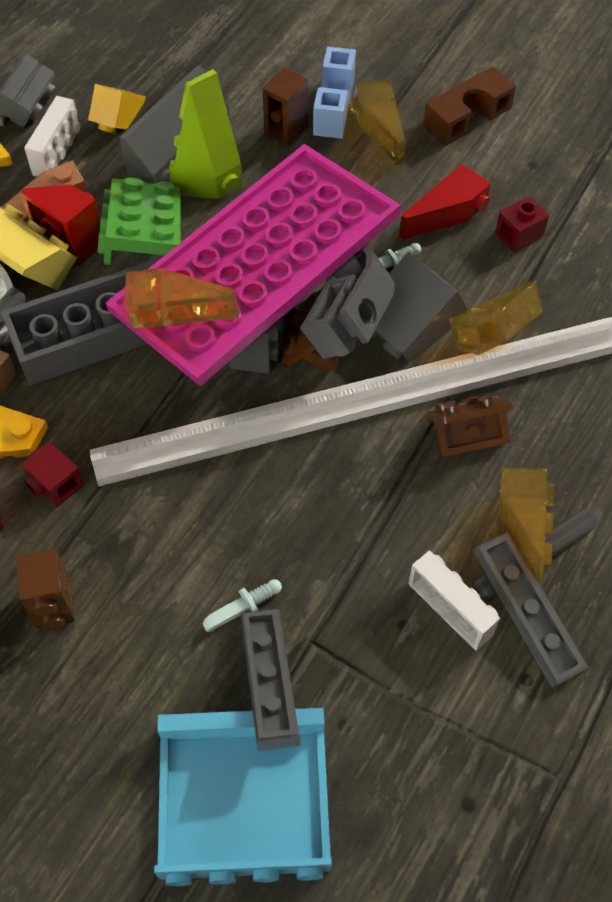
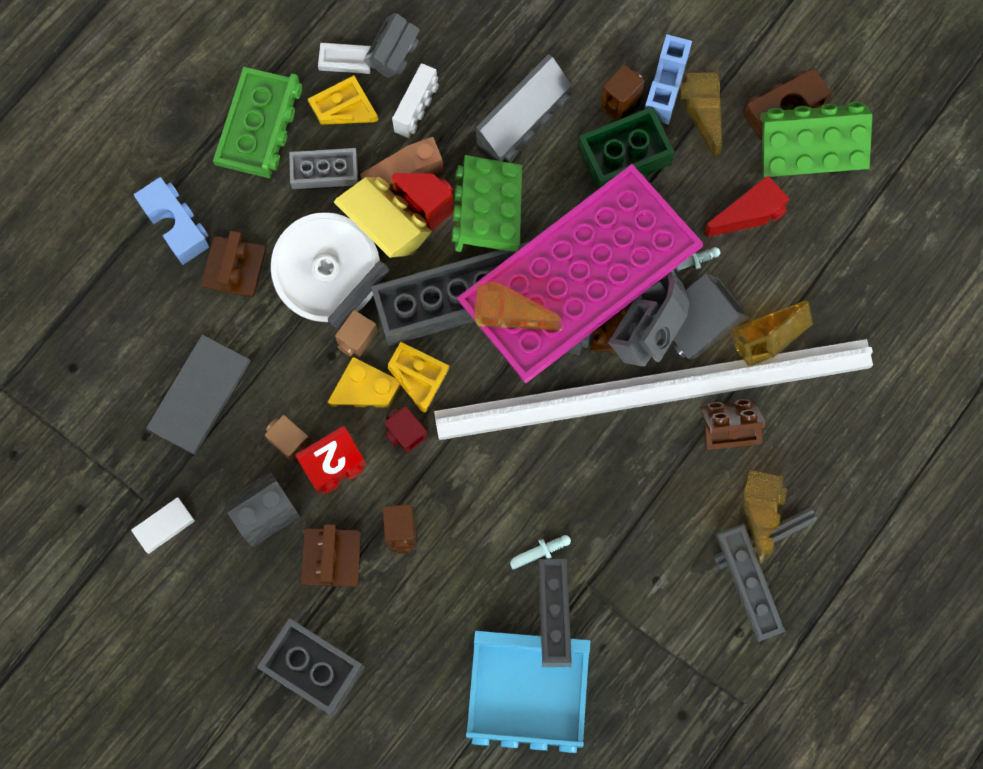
camera: 10 degrees right, 15 degrees up
yellow slope [88,84,146,133] -> none
lime wedge [169,69,243,199] -> none
white piece [408,550,500,651] -> none
dark red brick [495,196,550,253] -> none
none -> yellow wing [388,342,449,413]
none -> dark green brick [578,107,675,190]
none -> bright green bracket [760,102,872,177]

